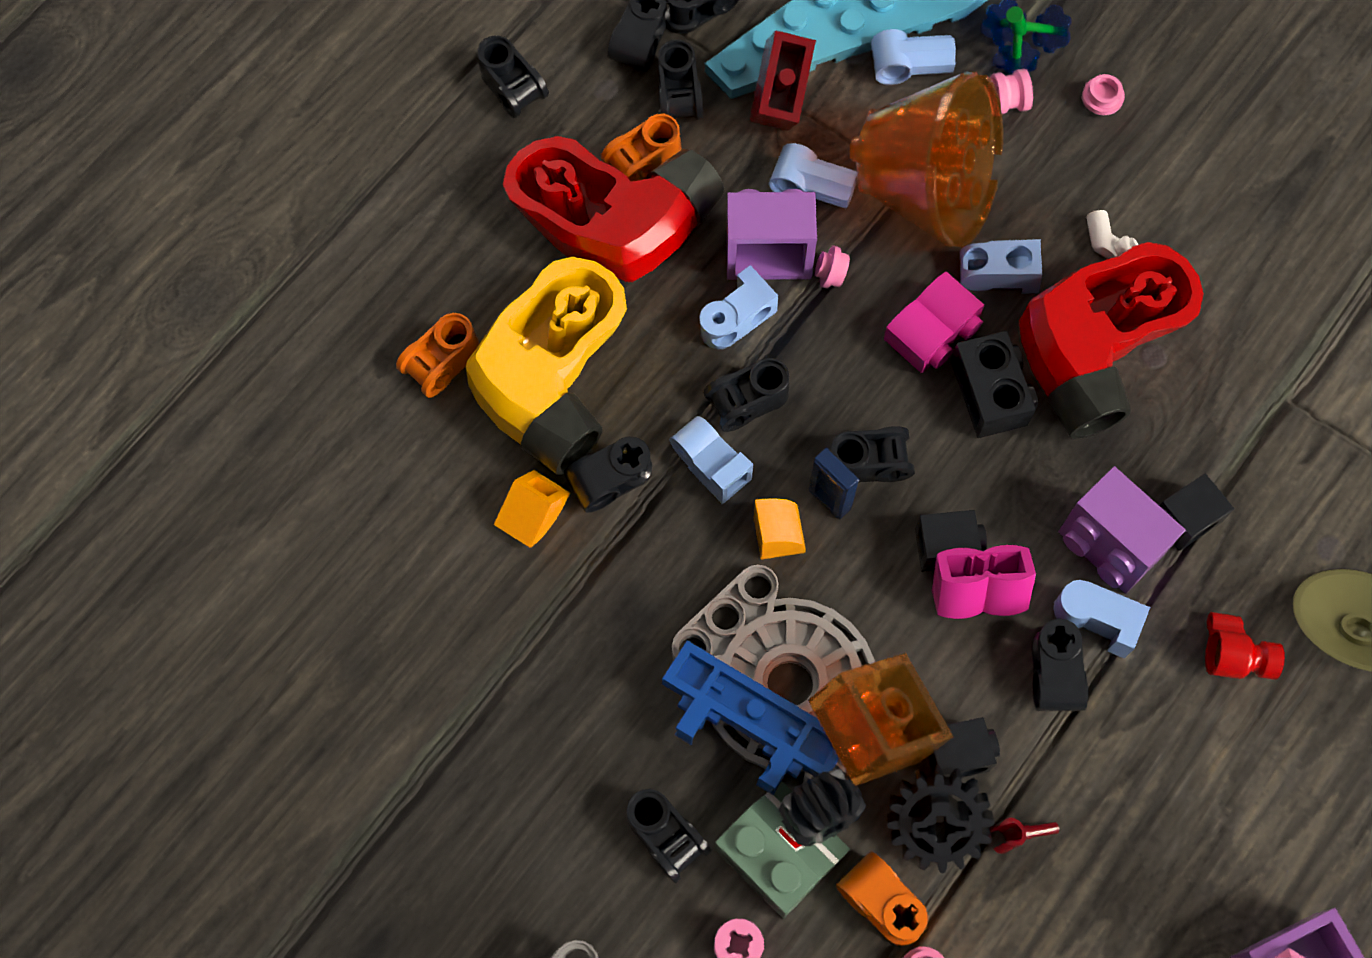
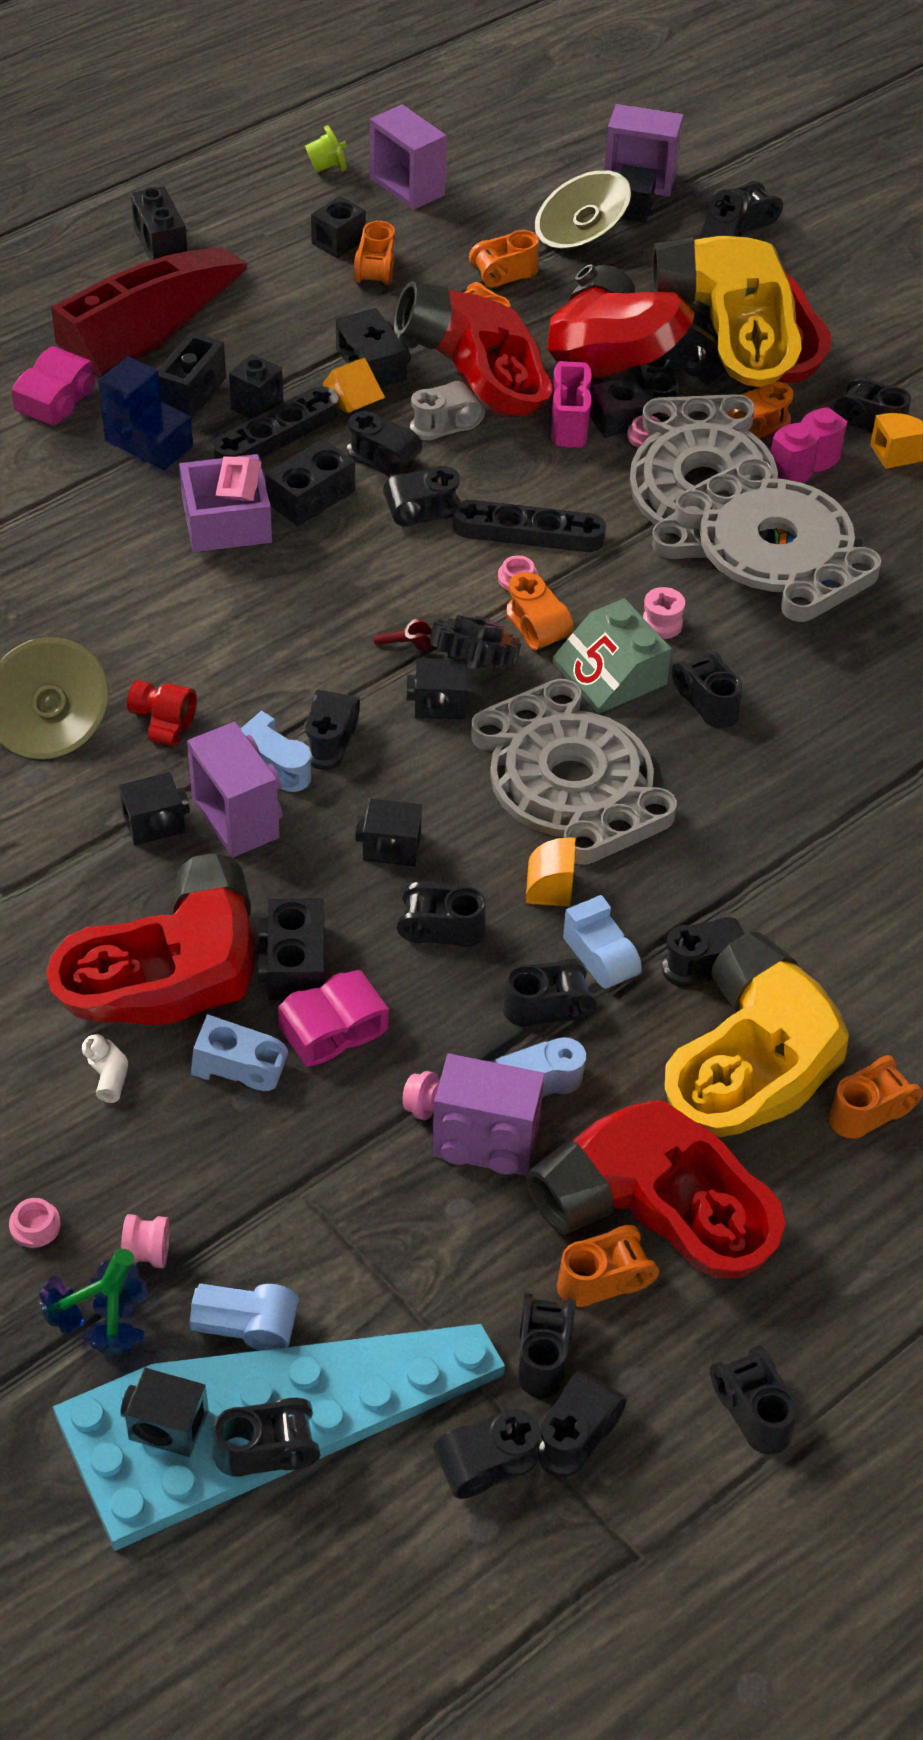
camera: 170 degrees left, 20 degrees down
light orange brick [494,470,570,548] -> none
blue hinge [662,640,851,795] -> none
dark red brick [749,30,816,131] -> none
light blue piece [769,143,859,209] -> none
black gear [778,769,866,847] -> none
clear orange brick [808,653,954,786] -> none
dark blue tile [809,448,859,519] -> none
clear orange cone [850,71,1003,247] -> none
dark pink brick [932,545,1036,619] -> none

